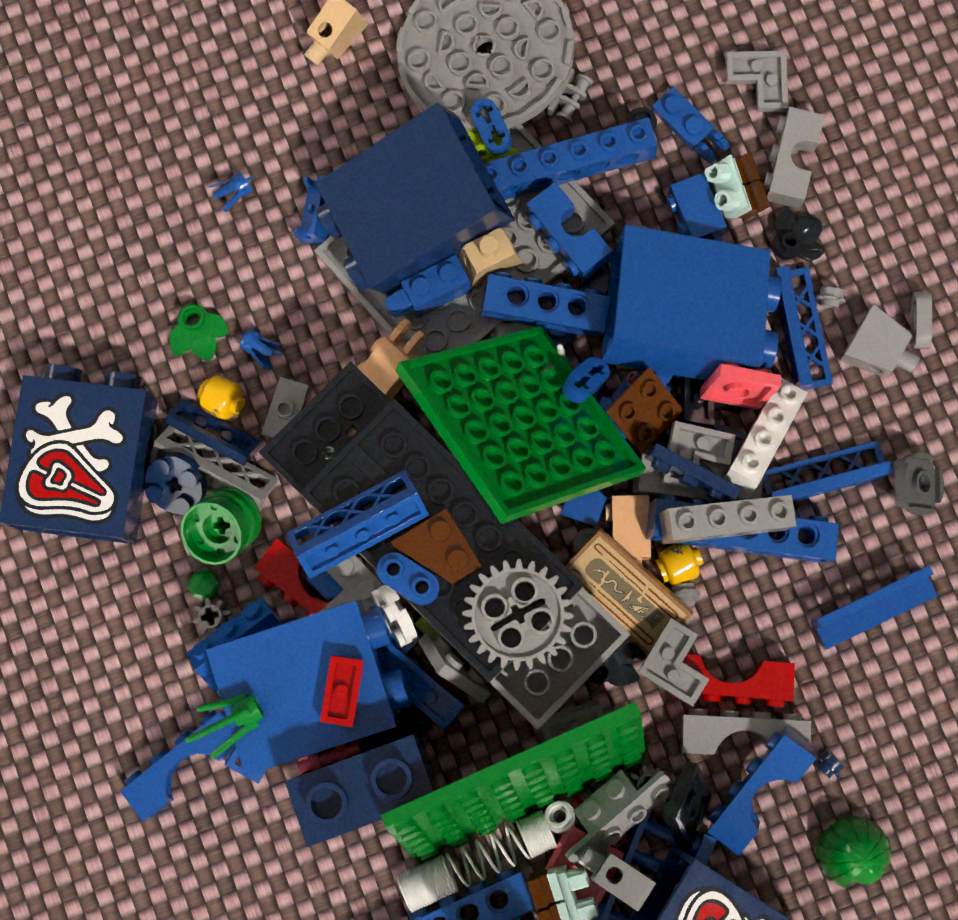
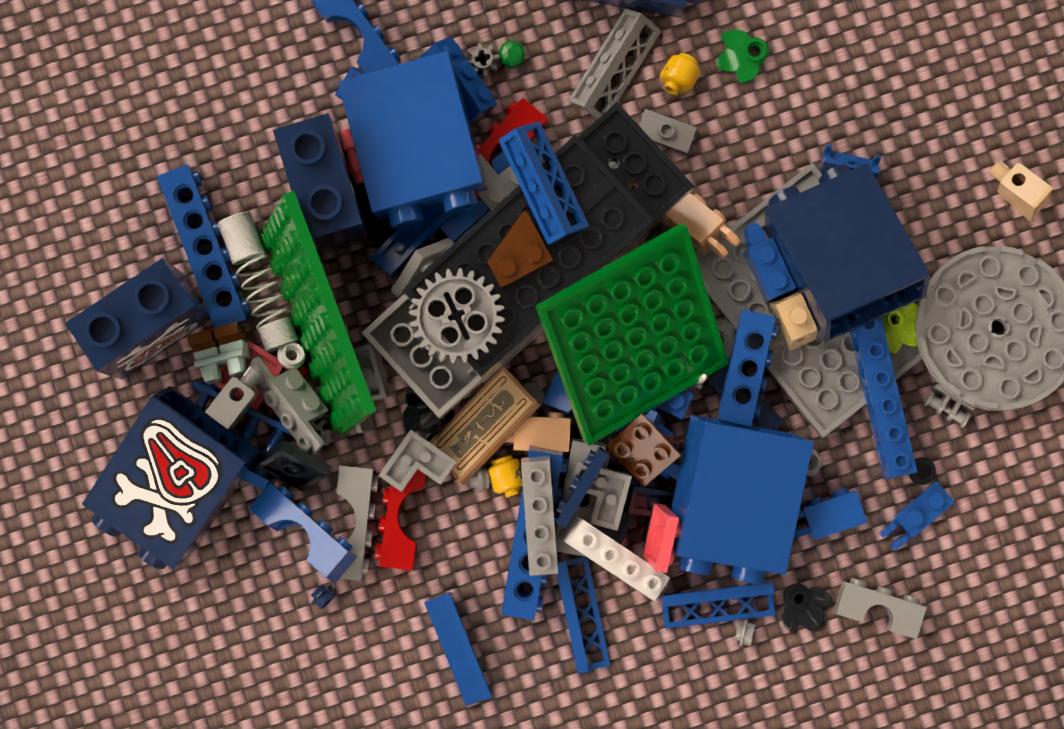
camera: 85 degrees right, 5 degrees up
dark blue plate [145,452,207,515] -> none
dark blue plate [165,398,261,466] -> none
green wheel [180,487,262,565] -> none
green plant [185,693,264,759] -> none
blue piece [208,171,254,212] -> none
blue piece [240,329,283,370] -> none
red plate [320,655,365,727] -> none
white plate [371,585,417,647] -> none
blue plate [377,553,440,606] -> none
blue beam [470,98,512,155] -> none
blue arch [526,182,613,282] -> none
blue beam [562,357,610,403] -> none
light aqua hips [704,154,770,219] -> none
light grey plate [725,51,789,112] -> none
green hair [816,816,891,888] -> none
light grey torso [840,305,920,377] -> none
dark grey plate [894,452,944,515] -> none
light grey beam [910,292,932,349] -> none

